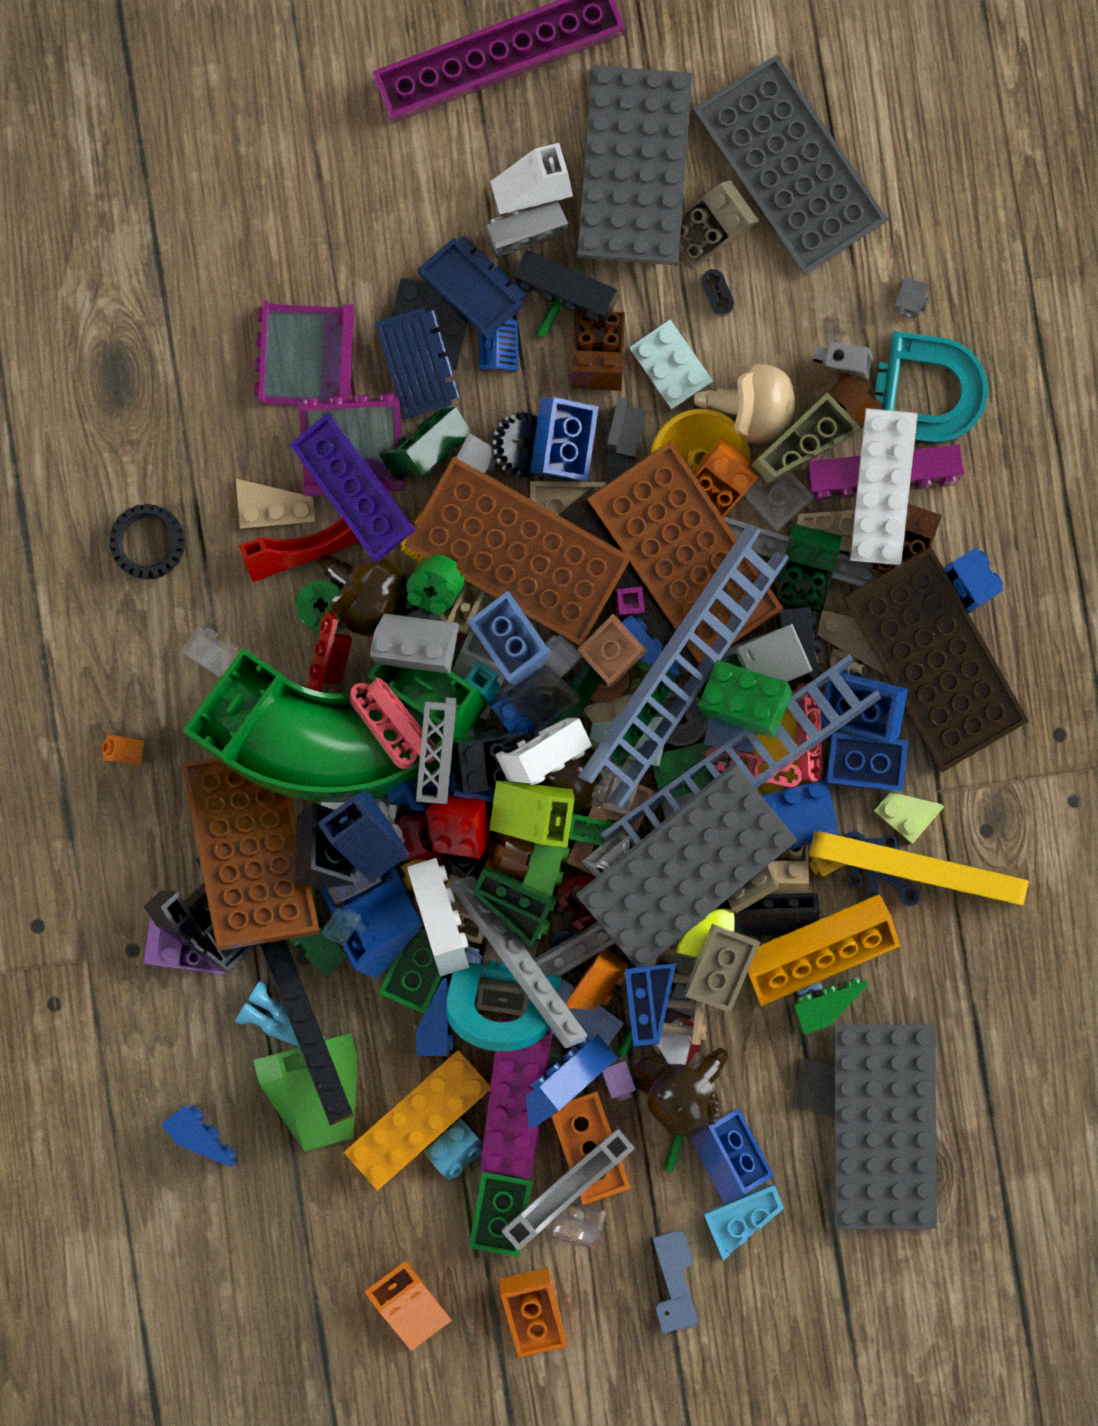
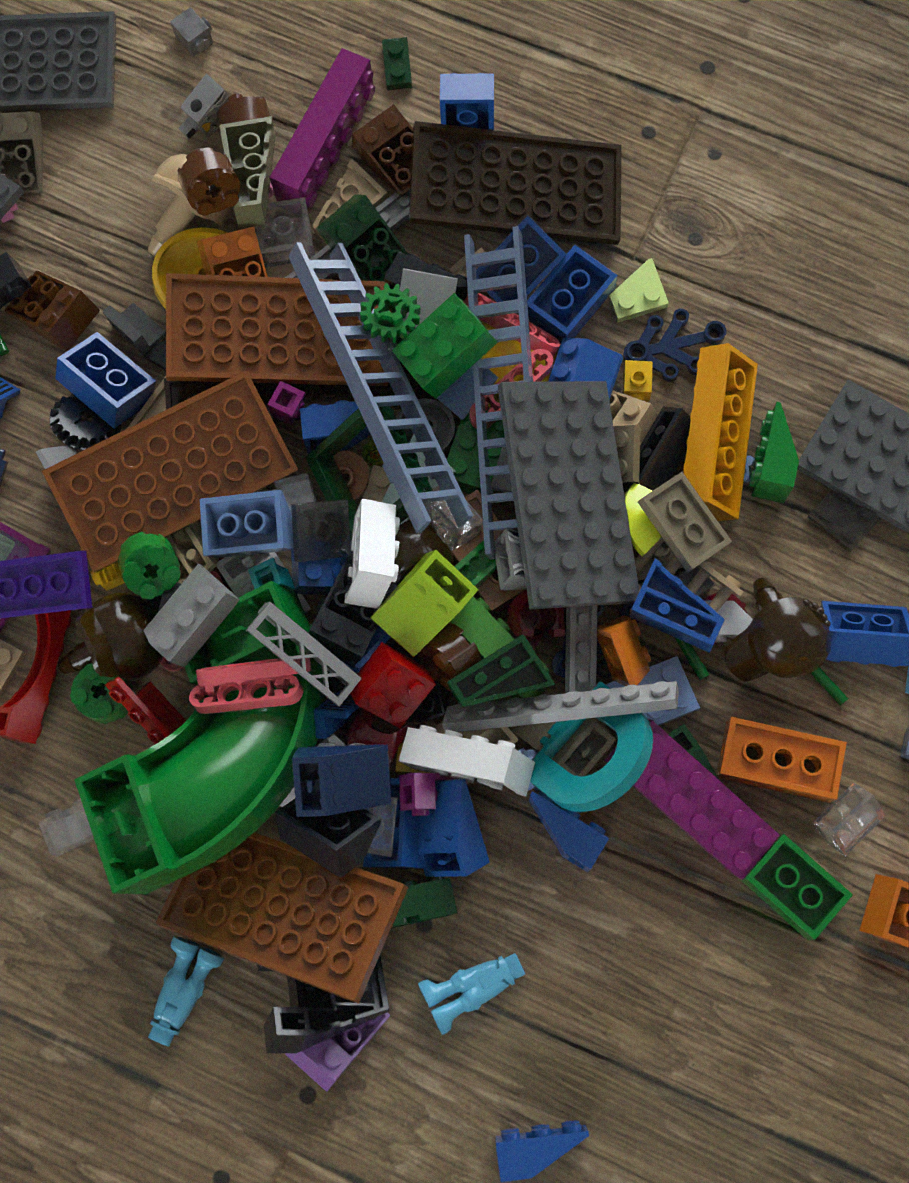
camera: 50 degrees left, 10 degrees down
orange bracket [102,735,145,765] -> none
bright green wedge [253,1033,358,1152] -> none
black plate [260,940,354,1126] -> none
clear light blue bracket [321,908,366,946] -> none
light orange brick [344,1050,491,1191] -> none
orange slope [364,1259,452,1351] -> none
dark green wedge [379,407,471,478] -> none
green brick [379,928,443,1014] -> none
medium azure bracket [423,1118,483,1181] -> none
light grey arch [502,1128,635,1251] -> none
blue slope [526,1034,617,1130] -> none
nougat plate [577,614,647,687] -> none
lavender brick [602,1061,636,1101] -> none
light aqua plate [629,320,713,411] -> none
black beam [701,269,734,316] -> none
yellow beam [809,831,1029,906] -> none
tan wing [817,611,886,676] -> none
white plate [850,408,918,565] -> none
teal piece [874,331,988,444] -> none
none -> medium azure piece [148,936,224,1047]
none -> reddish brown brick [177,147,240,216]
none -> green gear [360,283,421,343]
none -> dark green plate [382,37,412,90]
none -> magenta brick [399,773,440,816]

